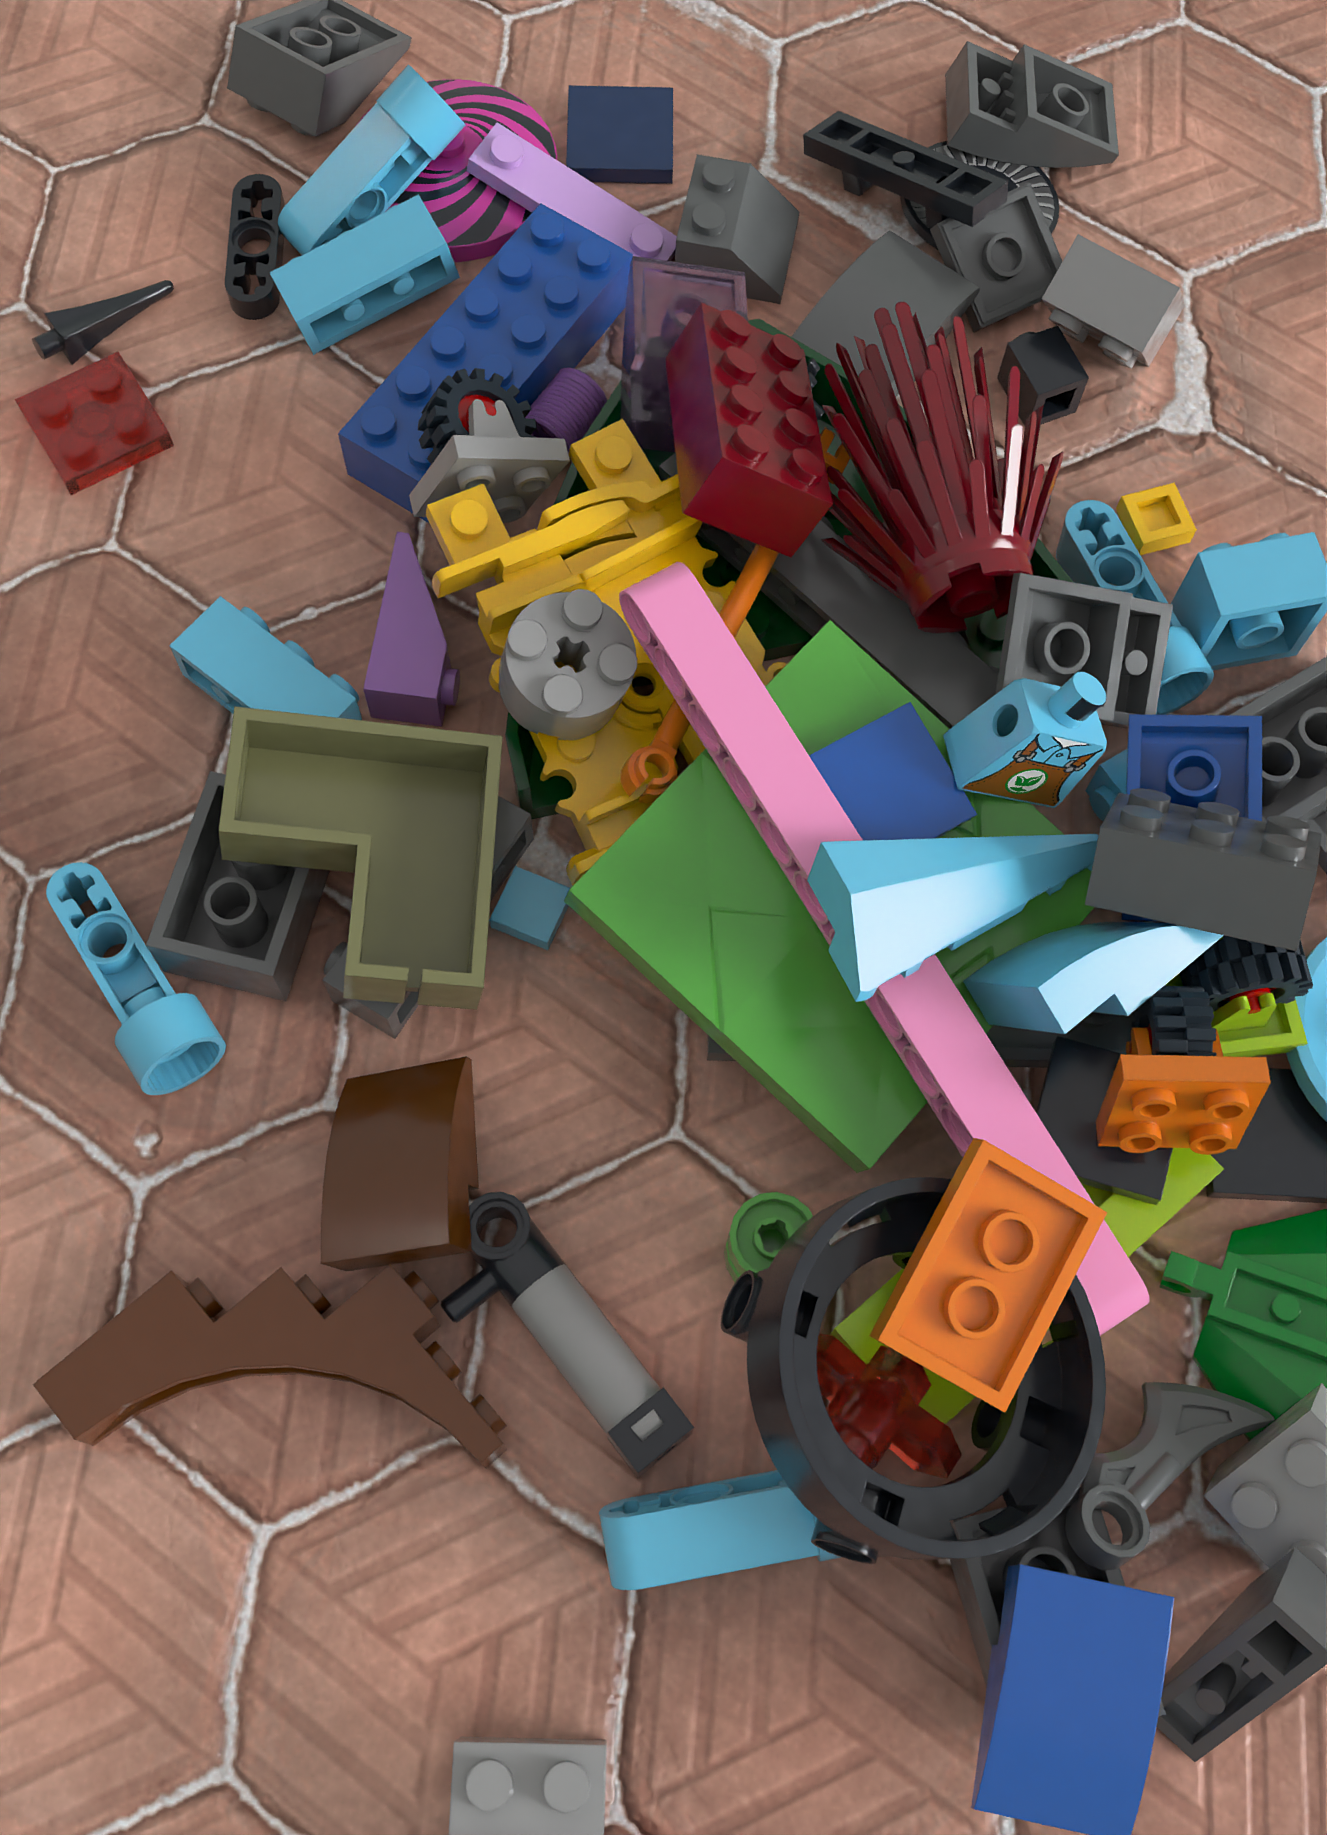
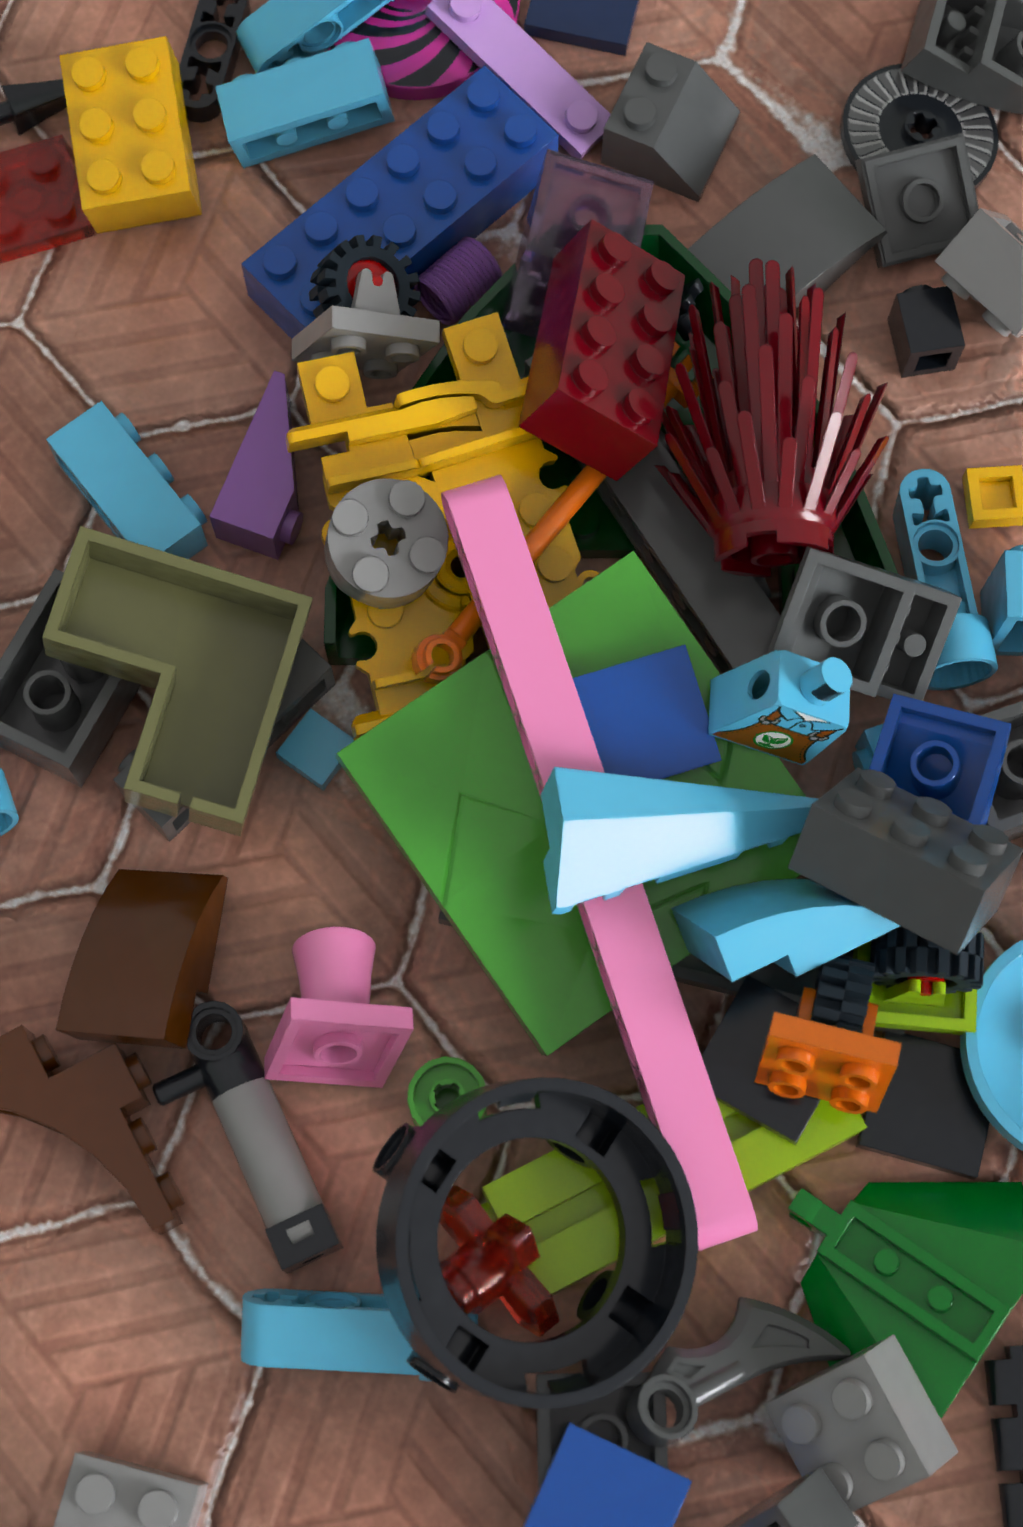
camera: 15 degrees right, 5 degrees up
black hinge [803,111,1008,228] -> none
orange plate [869,1138,1107,1413] -> none
none -> yellow brick [59,36,202,234]
none -> bright pink plant [264,927,414,1088]

